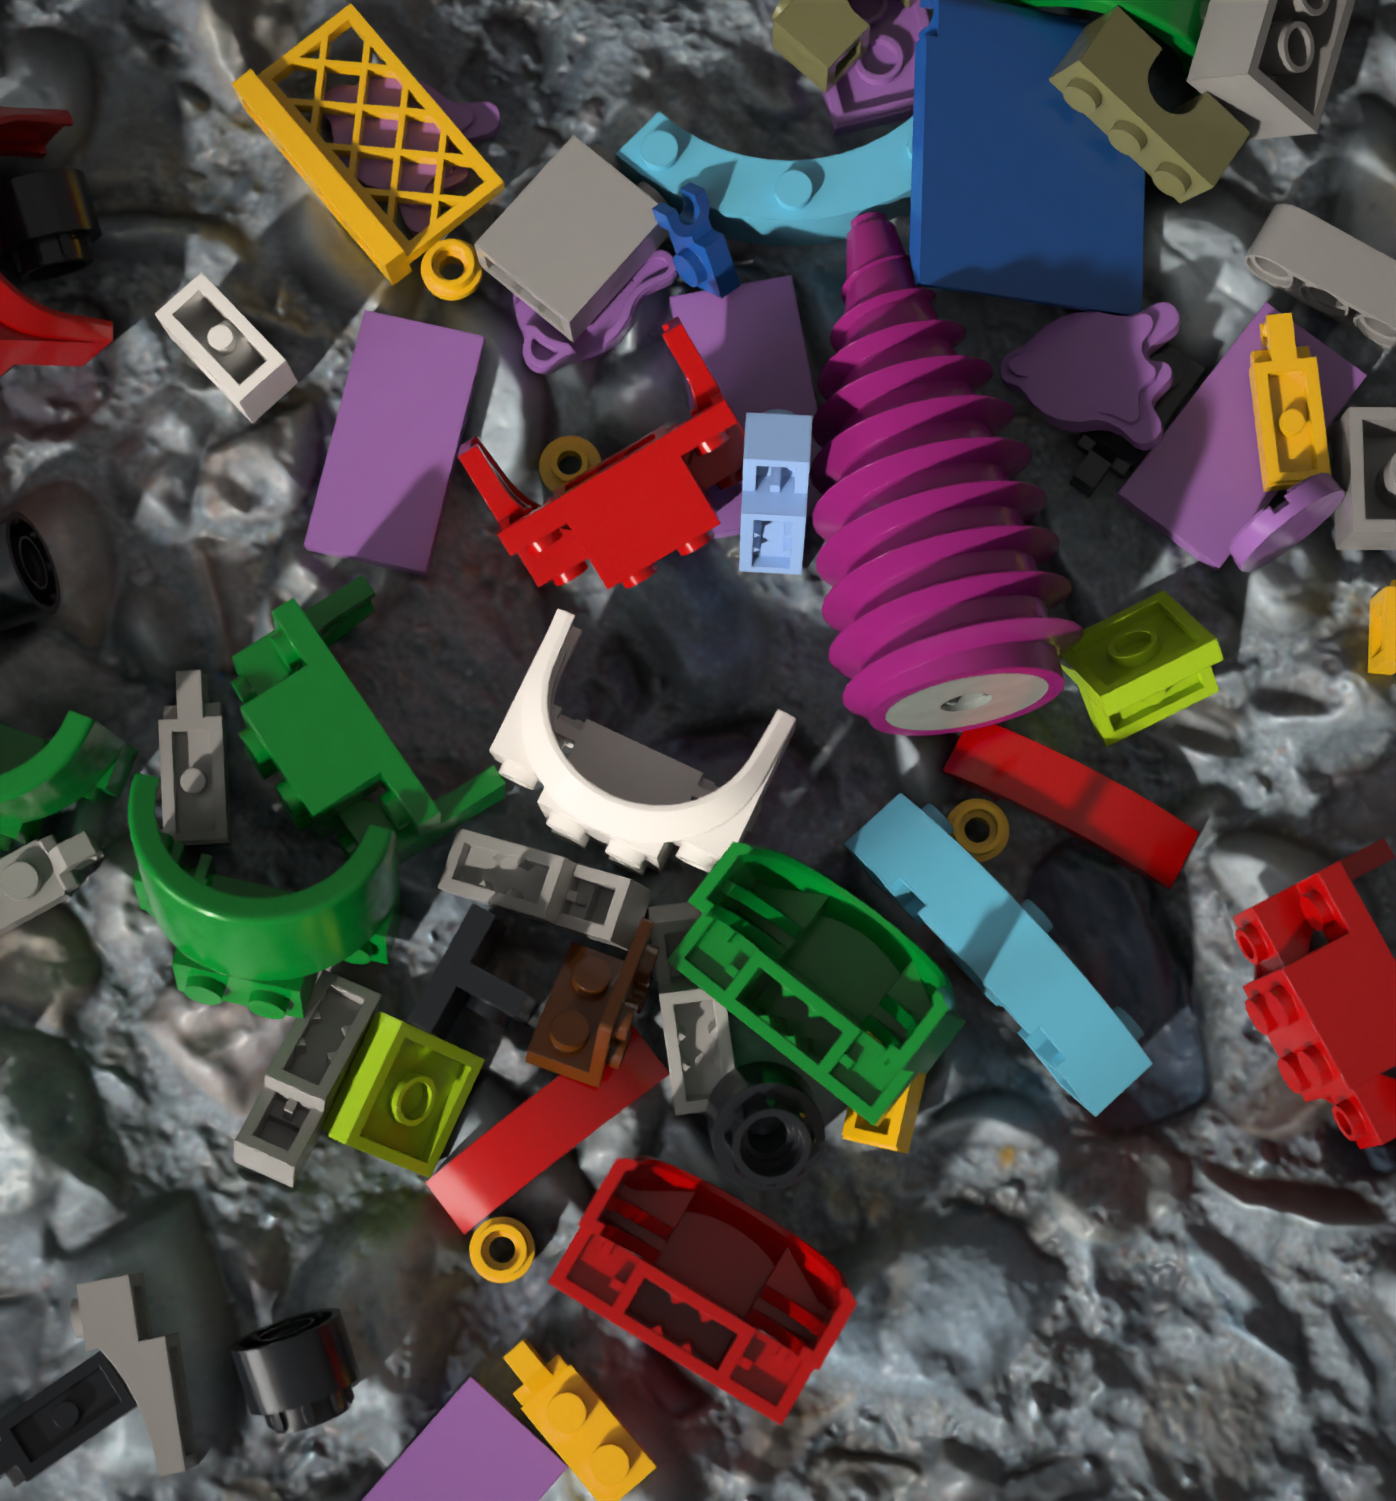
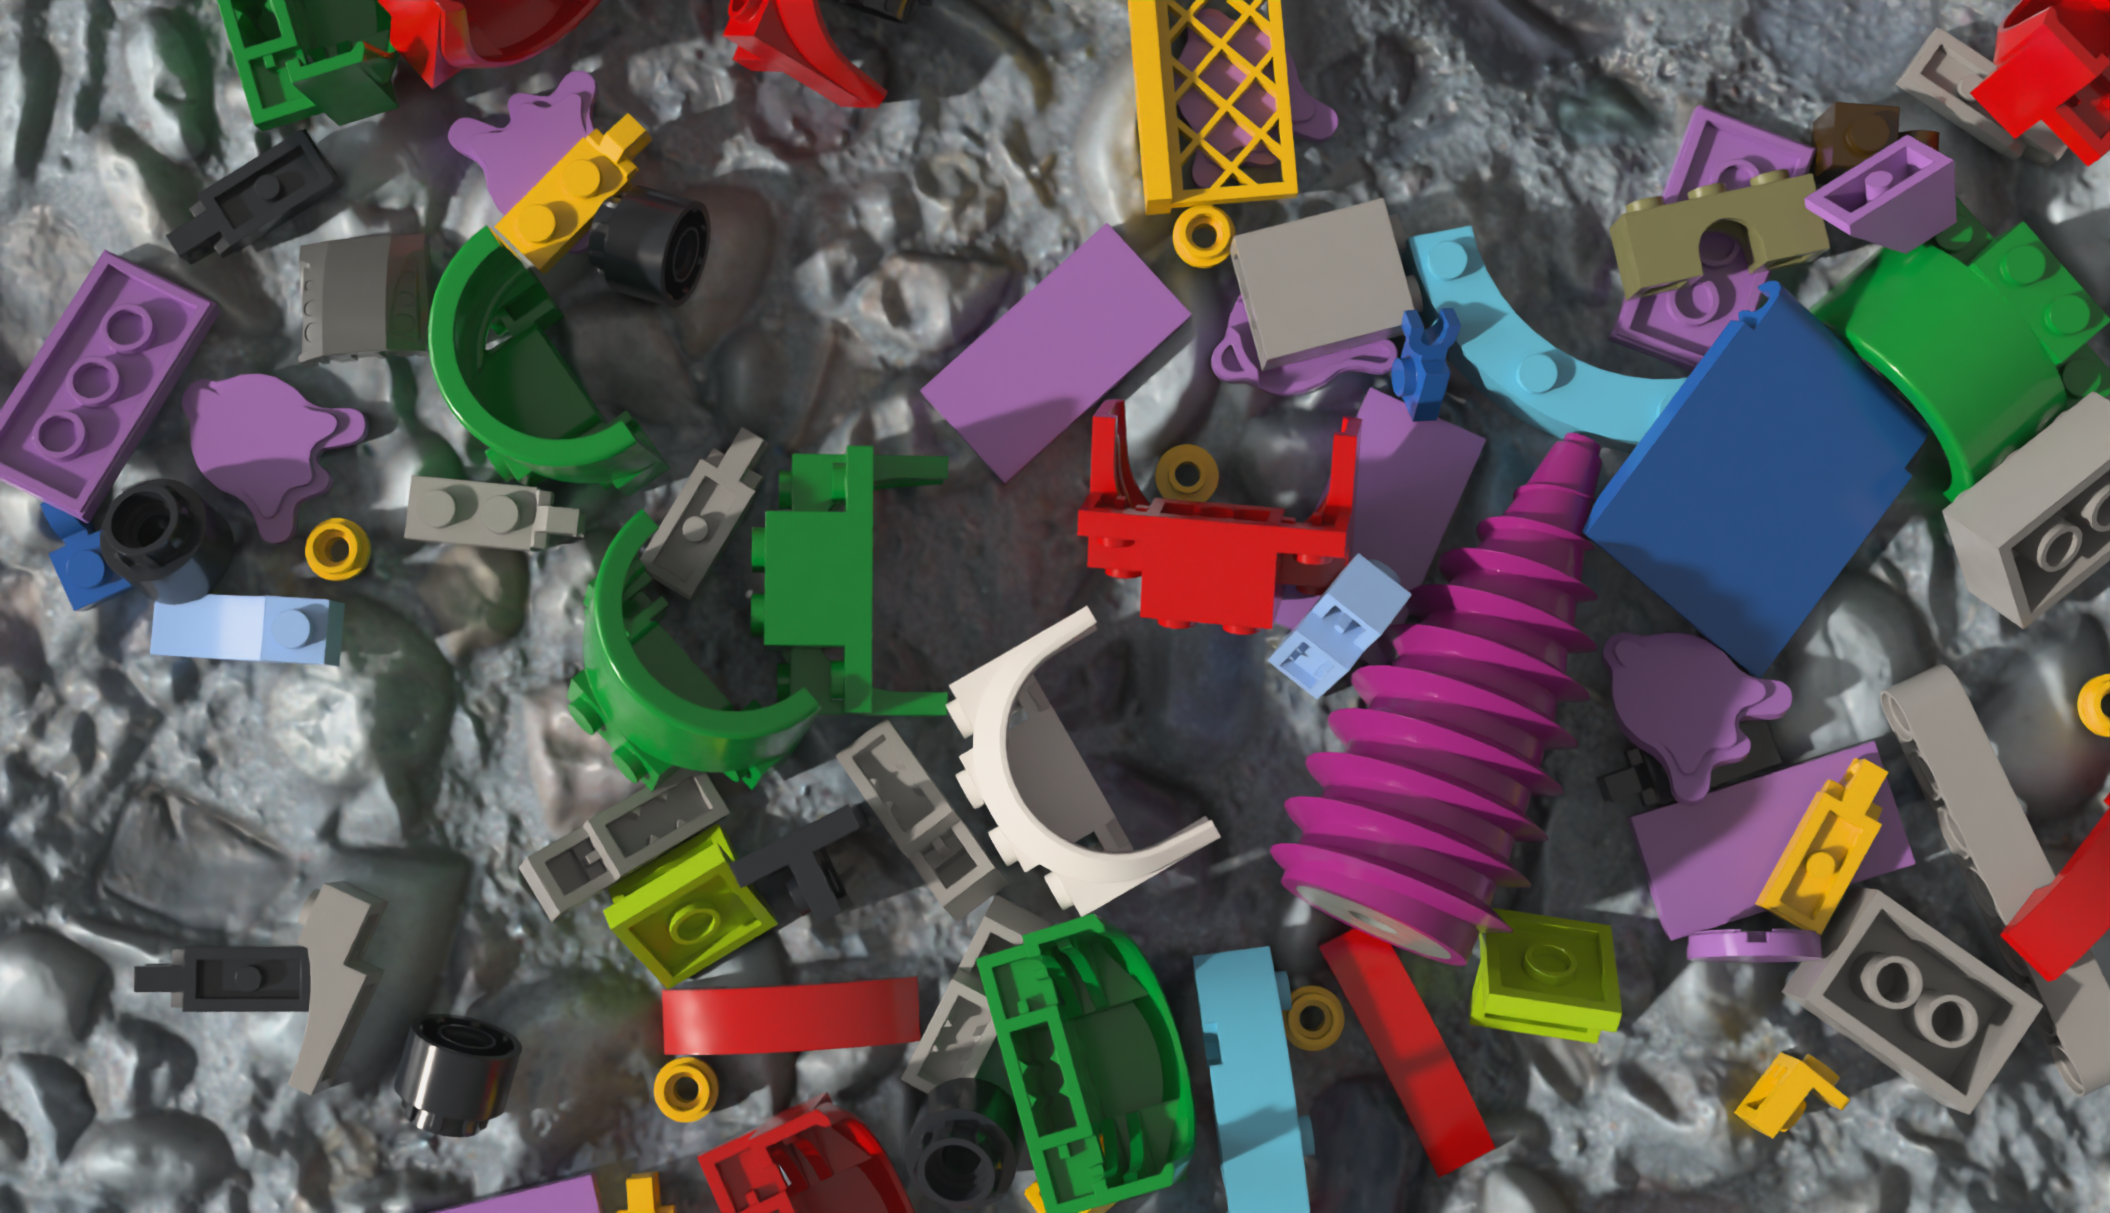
camera: 35 degrees right, 5 degrees up
white brick [155,272,298,424] -> none
reddish brown bracket [525,917,660,1088] -> none
olive arch [1048,6,1250,204] -> none

